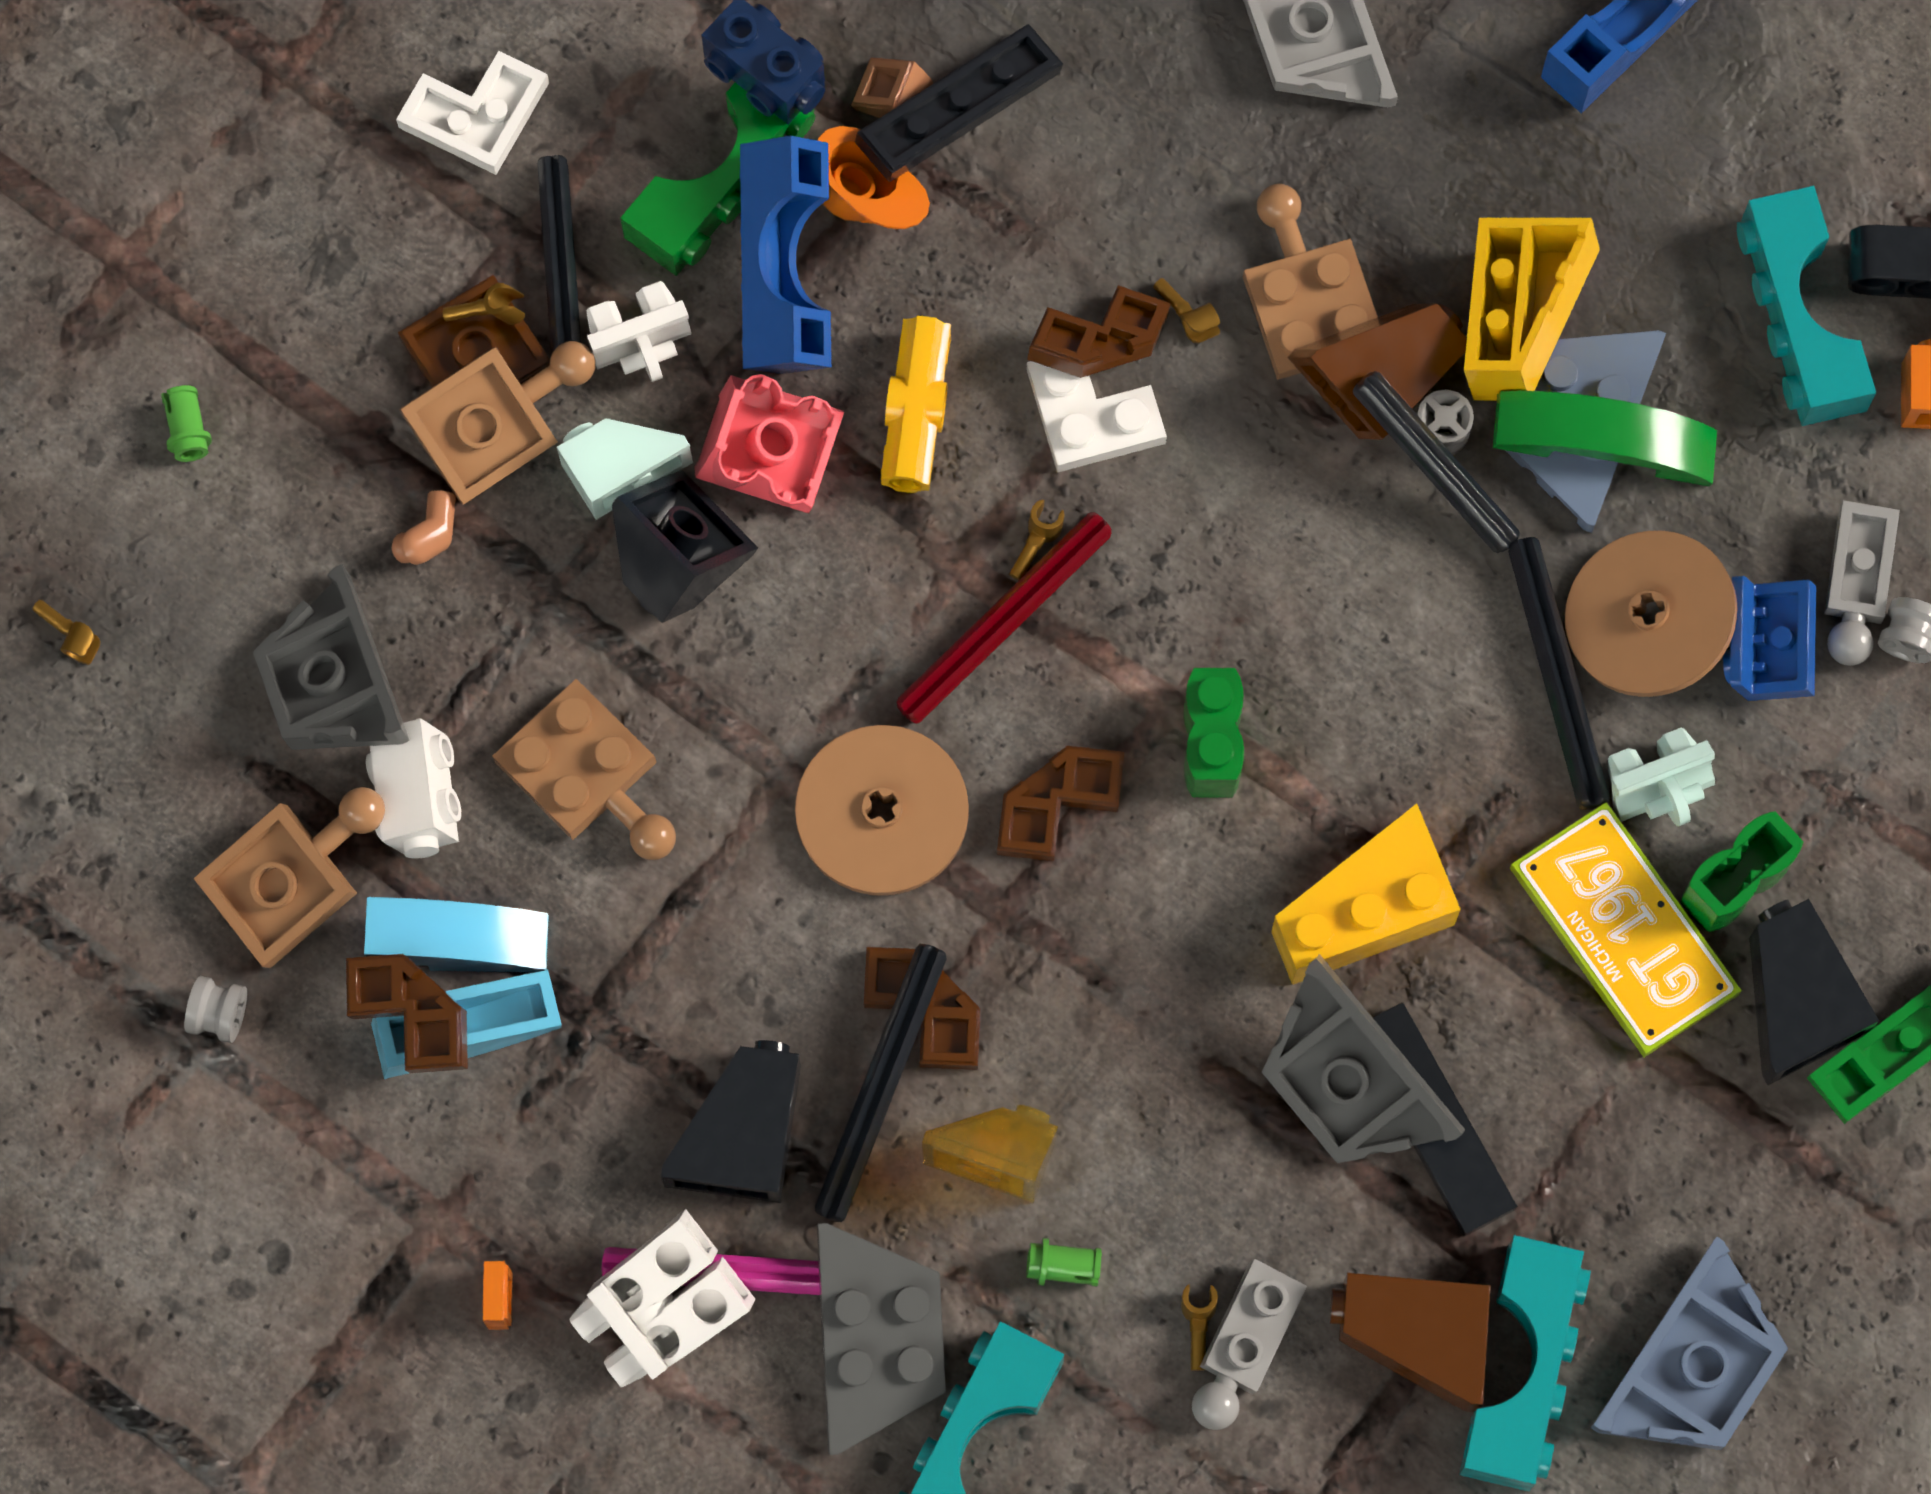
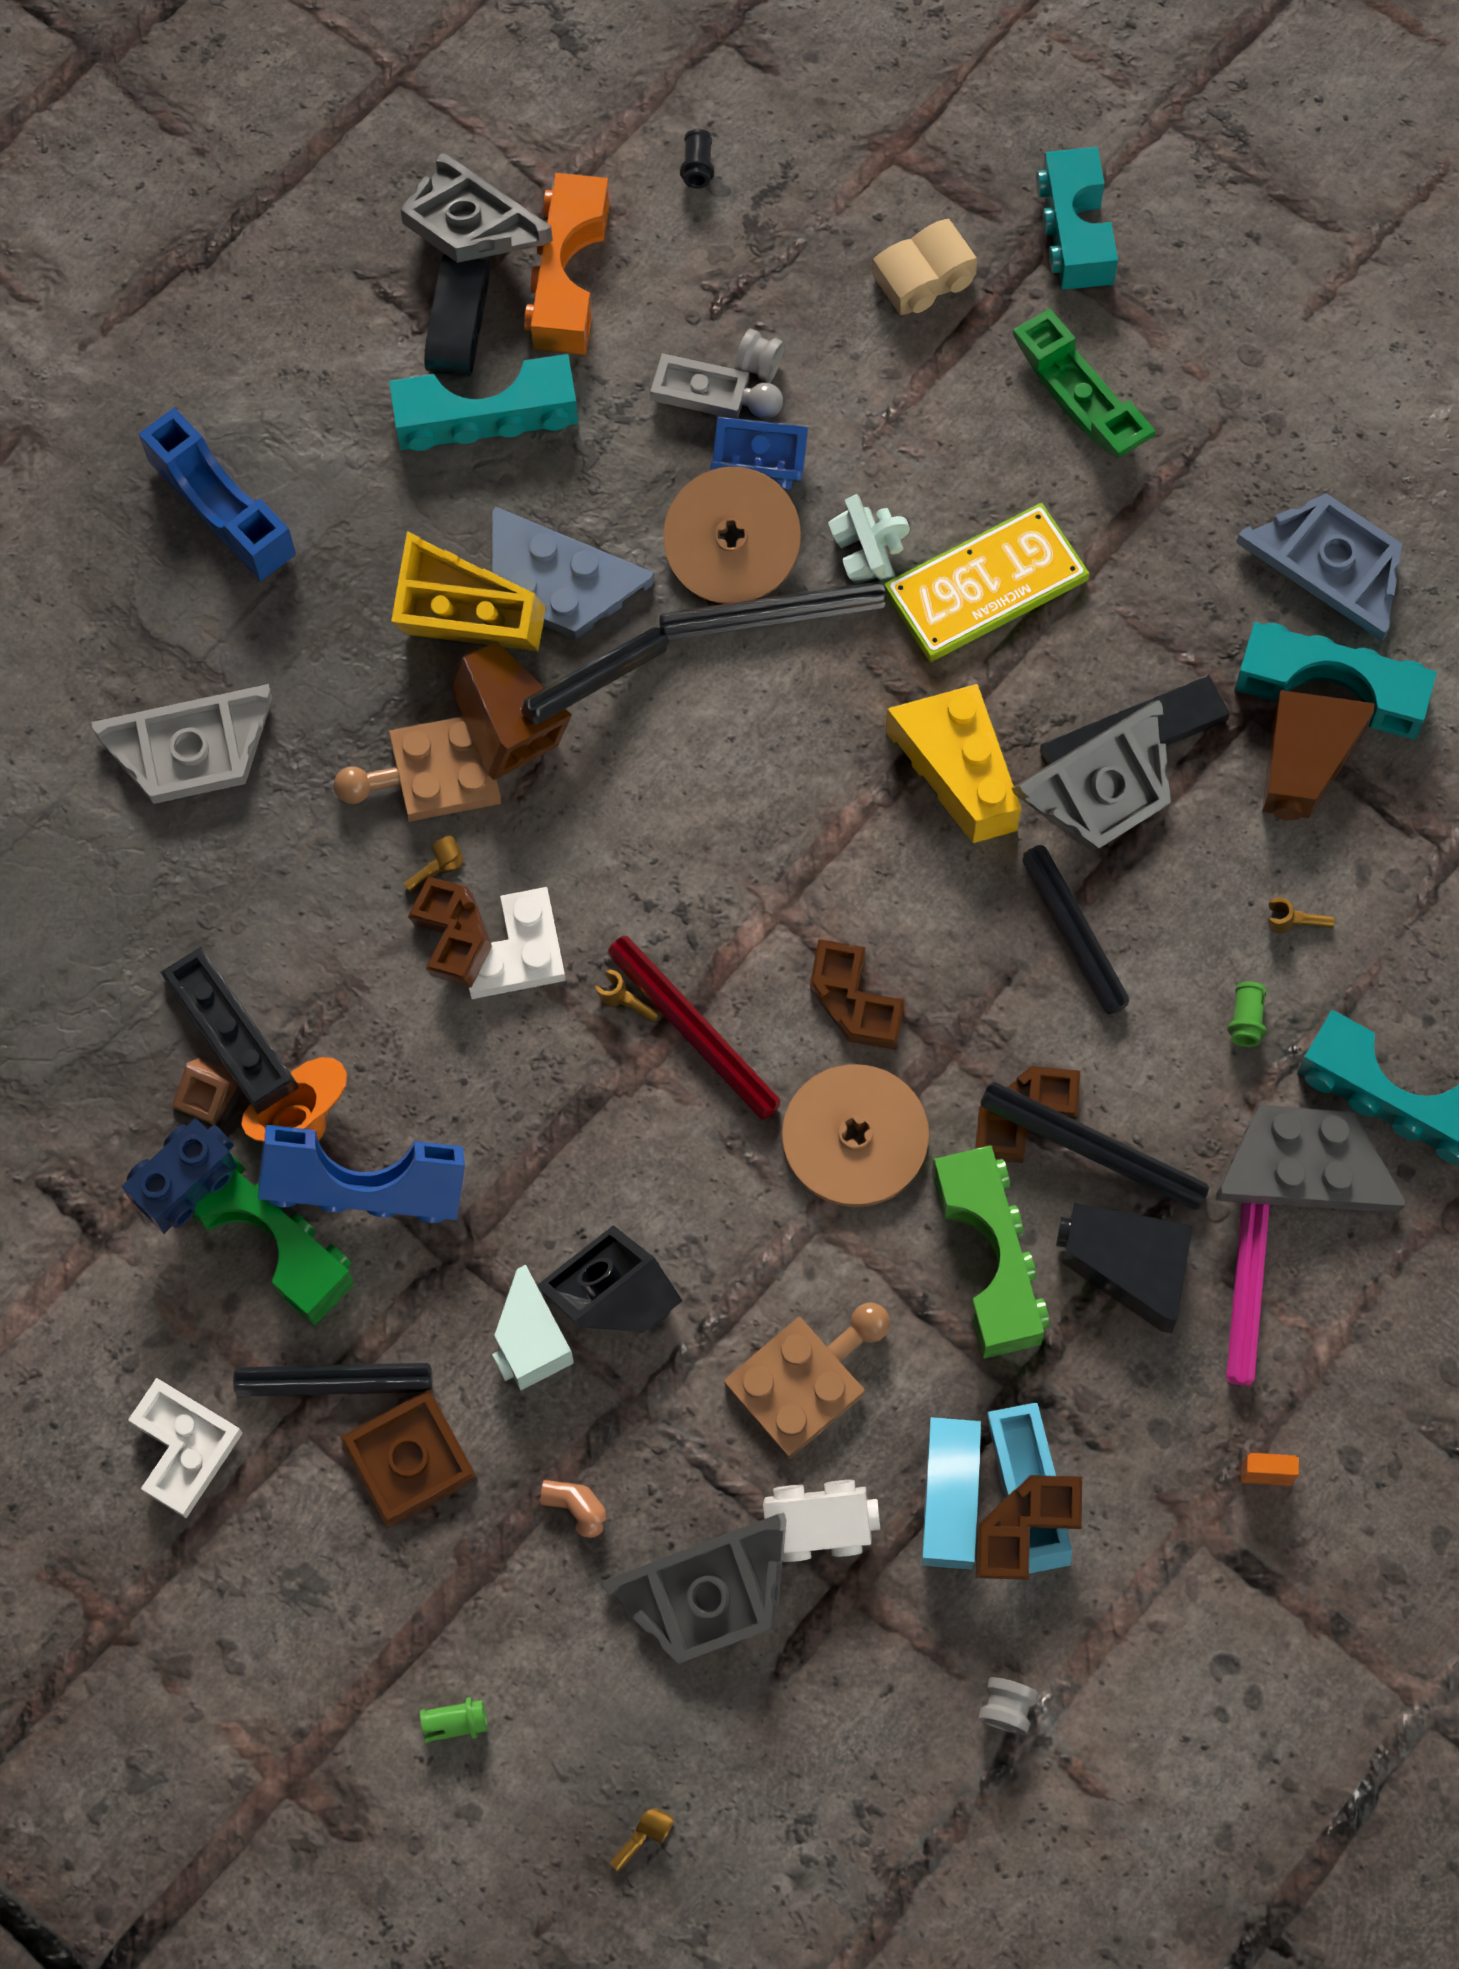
camera: 85 degrees left, 5 degrees down
medium nougat plate [193,787,385,968] -> none
medium nougat plate [399,341,595,505] -> none
pearl gold hand [443,283,525,325] -> none
white hips [569,1209,755,1387] -> none
white hips [586,281,691,382] -> none
coral slope [694,374,844,514] -> none
yellow piece [881,316,951,493] -> none
clear yellow slope [922,1105,1058,1203] -> none
green brick [1184,668,1244,798] -> none
light grey plate [1192,1259,1307,1430] -> none
light grey wheel [1417,389,1474,455] -> none
green slope [1493,391,1717,487] -> none
green brick [1680,811,1804,932] -> none
black slope [1749,899,1879,1085] -> none
none -> bright green arch [932,1145,1050,1359]
none -> black axle [1022,845,1129,1014]

